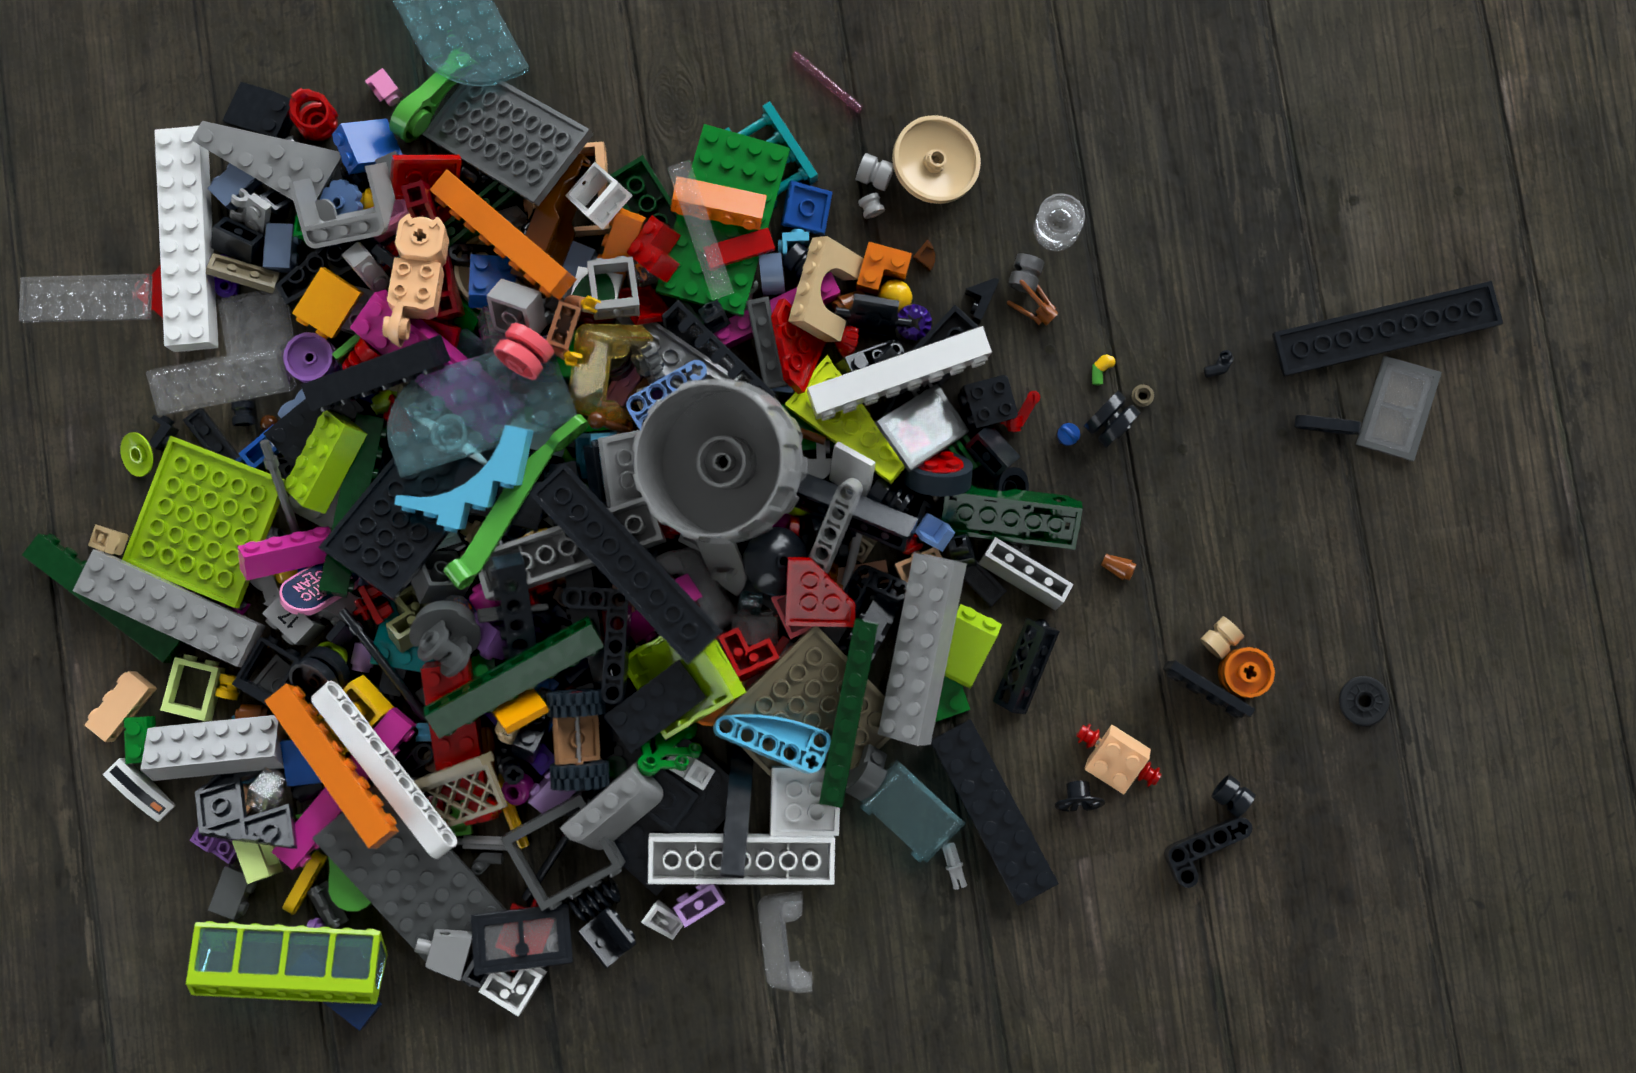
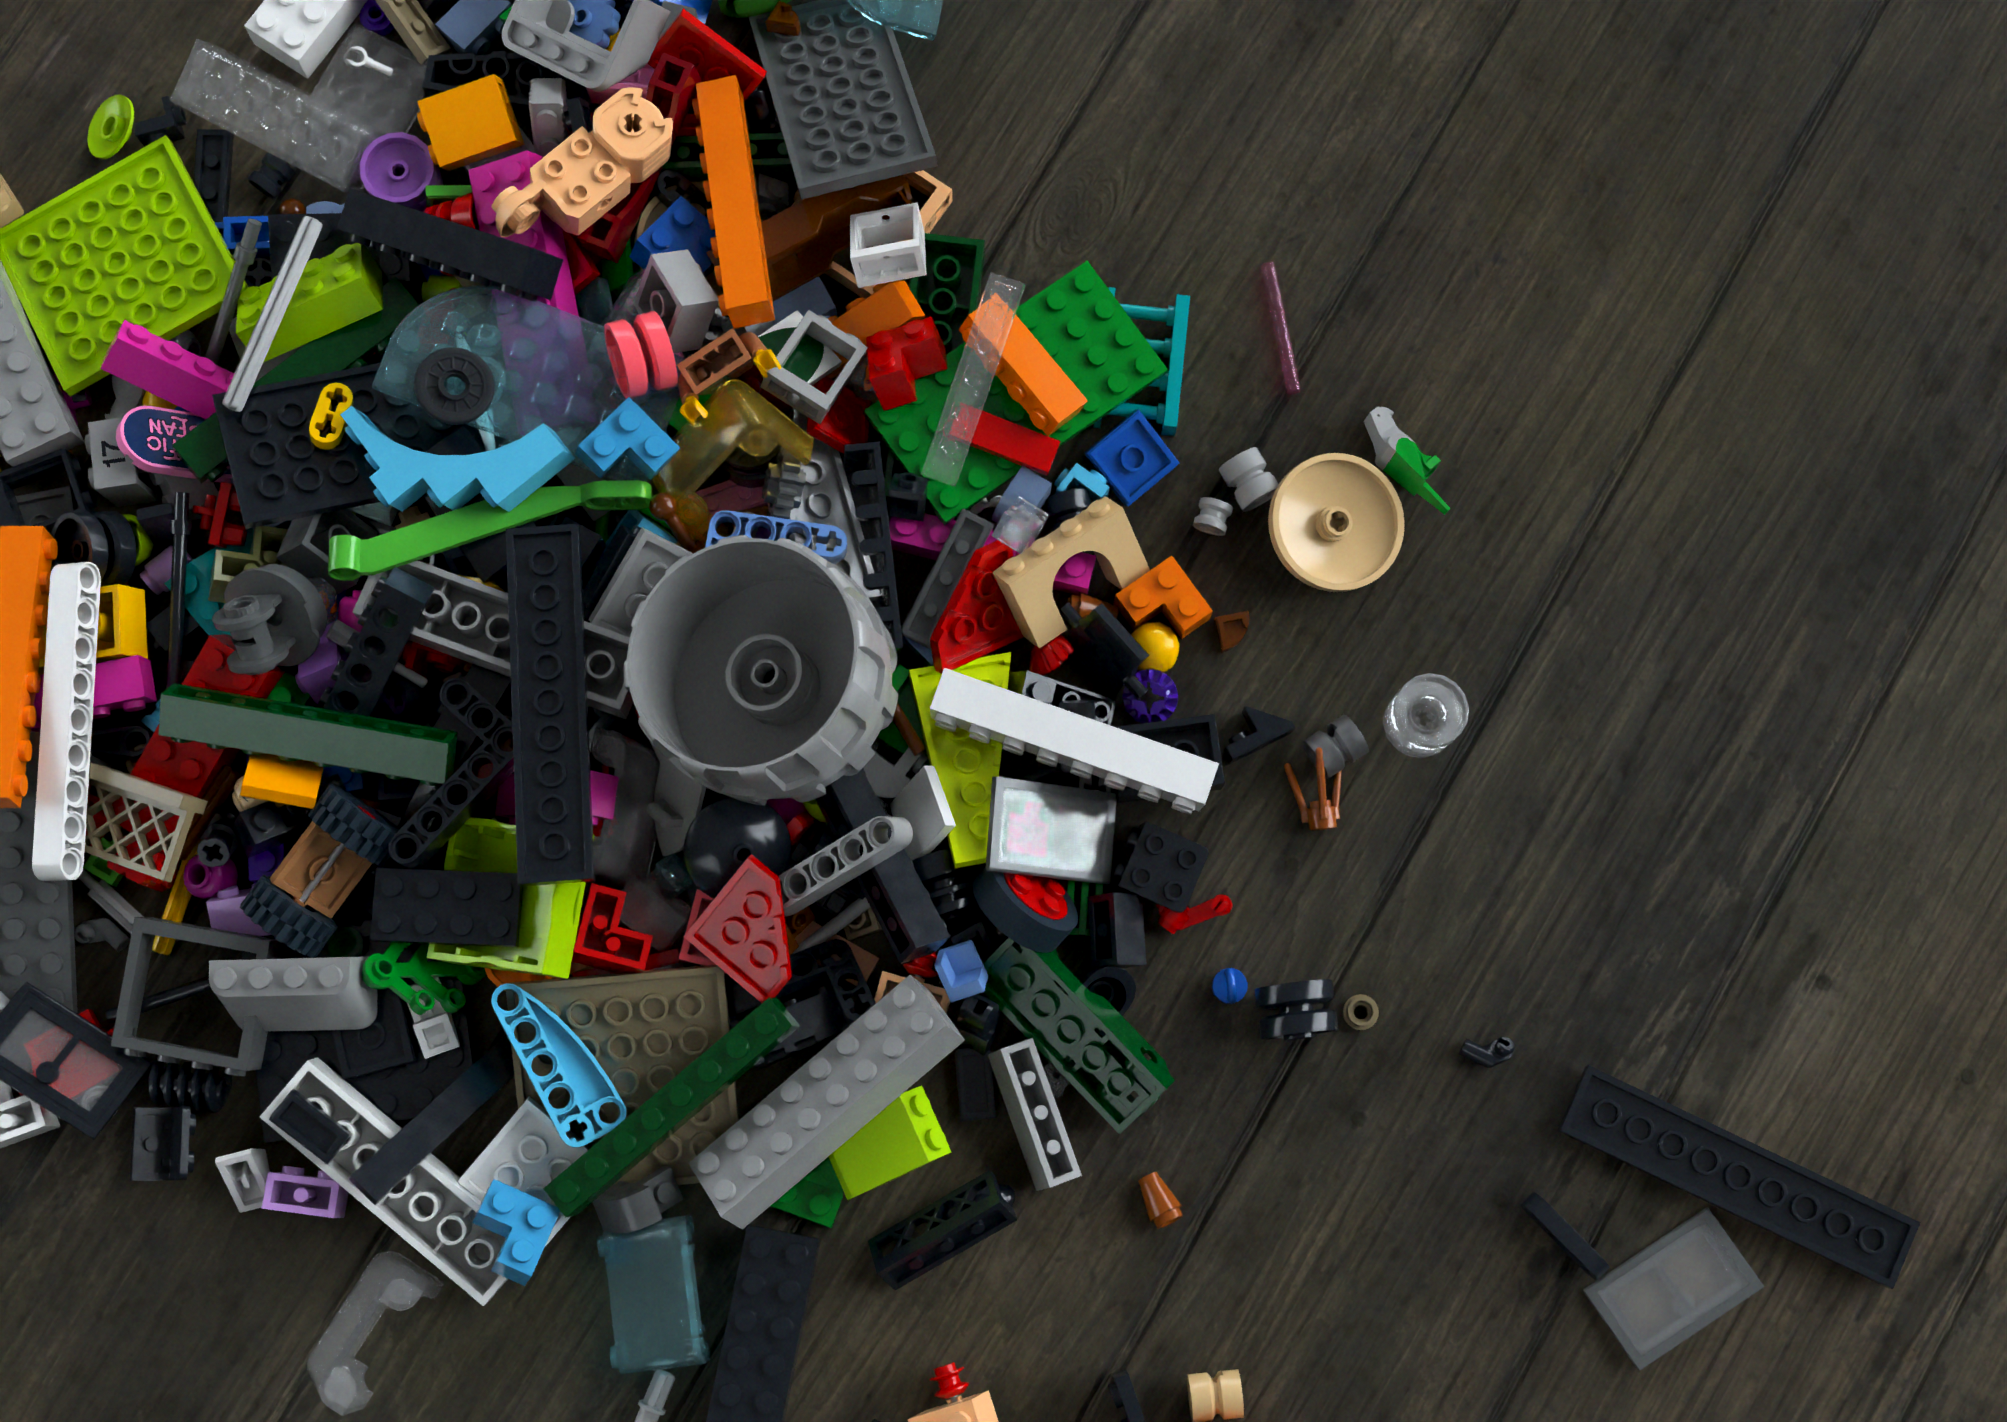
camera: 30 degrees right, 5 degrees down
arm [1092,354,1115,386] -> none
none -> light grey axle [222,216,322,412]
none -> black tile [269,1089,352,1164]
none -> yellow beam [309,383,353,450]
none -> white hand [344,46,394,77]
none -> black wheel [414,347,495,425]
none -> dark azure brick [472,1179,560,1286]
none -> dark azure brick [575,397,680,480]
none -> reddish brown tile [765,1,801,36]
none -> clear brick [991,496,1049,554]
none -> green animal [1364,407,1451,515]

